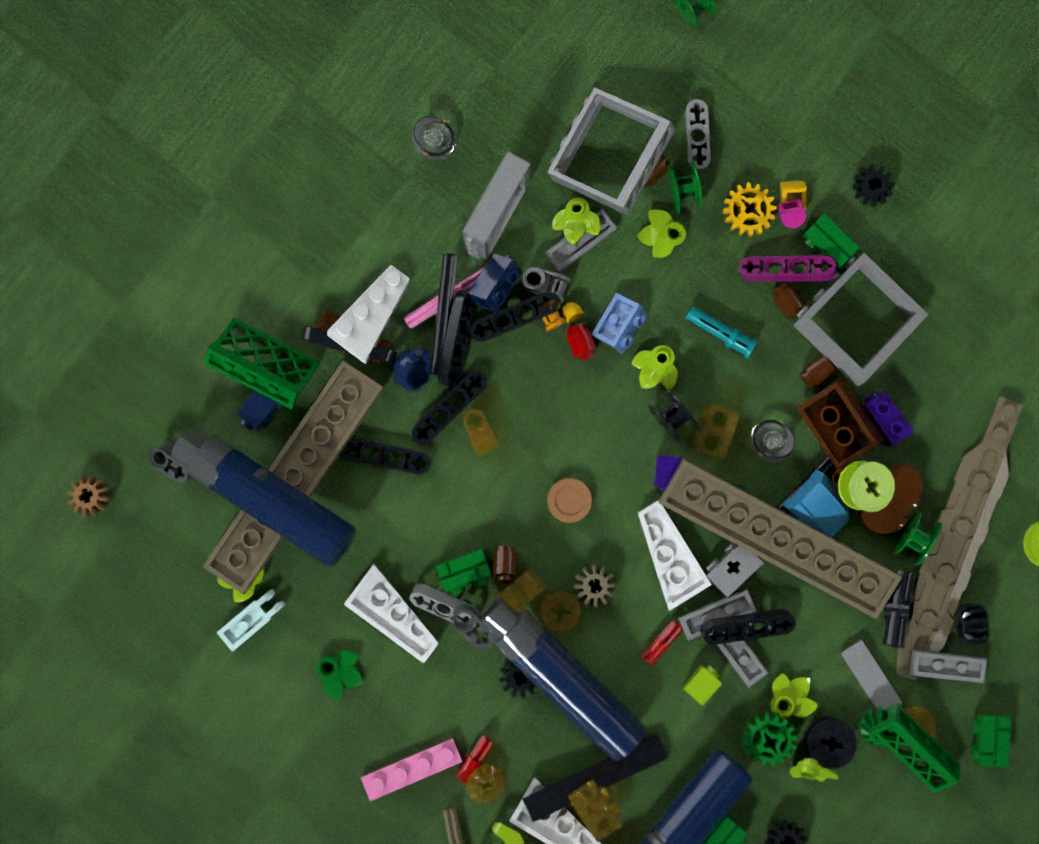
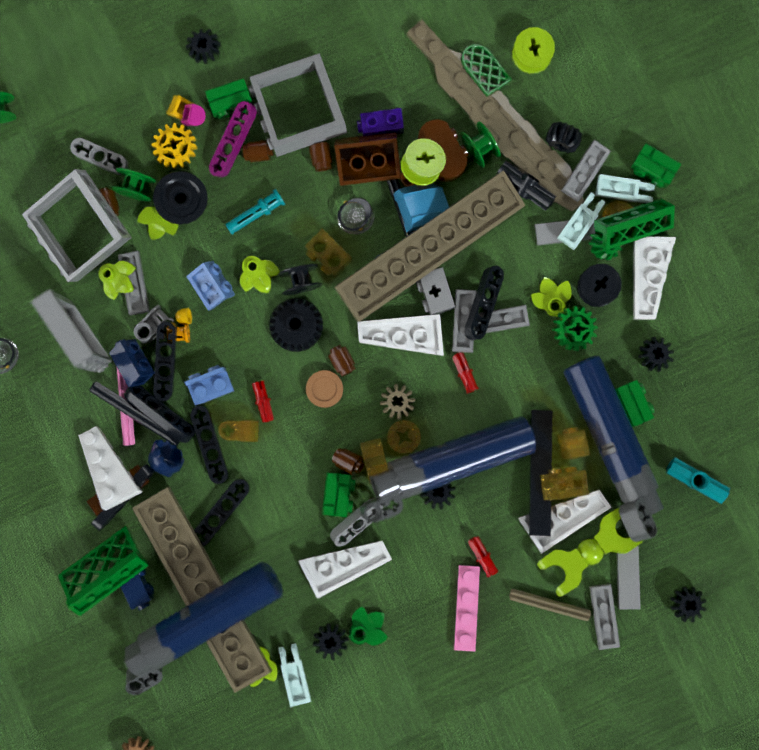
camera: 65 degrees left, 0 degrees up
clear yellow gear [466,765,506,805] -> none
red brick [566,323,597,361] -> none
dark purple brick [653,455,683,491] -> none
lime brick [682,665,722,706] -> none
lime plate [789,758,839,782] -> none
none -> black gear [153,172,208,225]
none -> medium blue bracket [185,365,235,406]
none -> red axle [251,380,274,423]
none -> black gear [269,298,323,352]
none -> black gear [313,623,349,660]
none -> reddish brown brick [328,345,356,377]
none -> green window [461,44,512,97]
none -> light aqua hinge [557,192,605,250]
none -> clear yellow brick [557,427,590,460]
none -> light aqua hinge [595,174,655,203]
none -> white wing [633,237,676,320]

